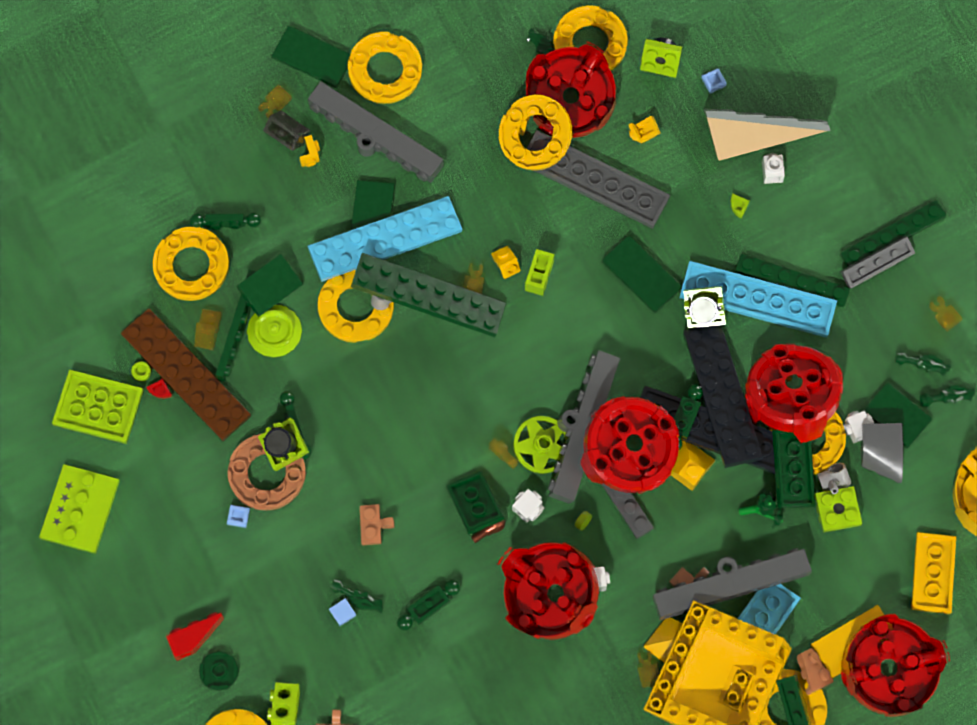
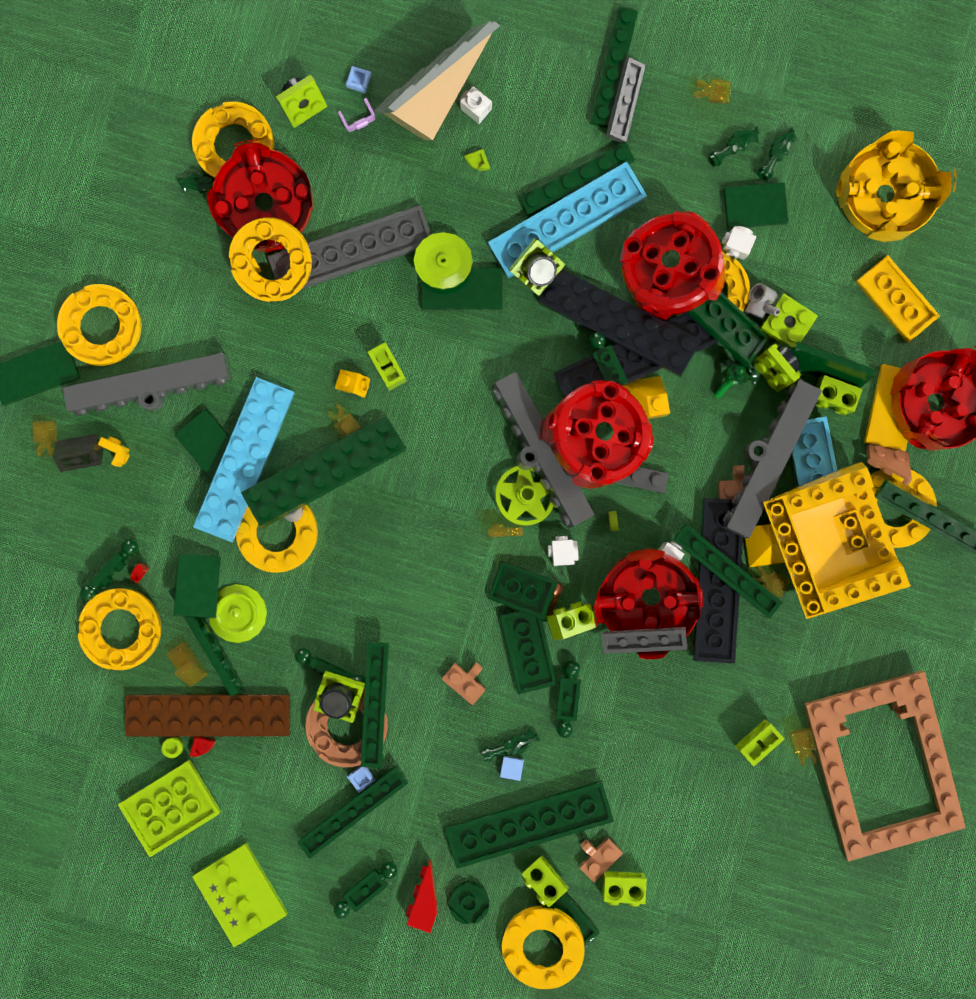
camera: 50 degrees left, 15 degrees up
yellow bracket [628,116,661,144] -> none
dark grey slope [860,423,903,484] -> none
none -> red tile [130,563,150,583]
none -> dark green plate [297,766,408,859]
none -> dark green plate [333,862,398,919]
none -> lavender piece [338,98,375,132]
none -> dark green plate [361,641,389,768]
none -> lime piece [414,232,473,289]
none -> dark green plate [445,780,614,869]
none -> dark green tile [499,610,557,694]
none -> lime brick [546,601,596,640]
none -> dark grey plate [601,627,688,654]
none -> dark green plate [673,524,783,618]
none -> black plate [693,498,743,664]
none -> lime piece [753,343,801,392]
none -> dark green tile [790,342,876,388]
none -> lime brick [815,375,863,416]

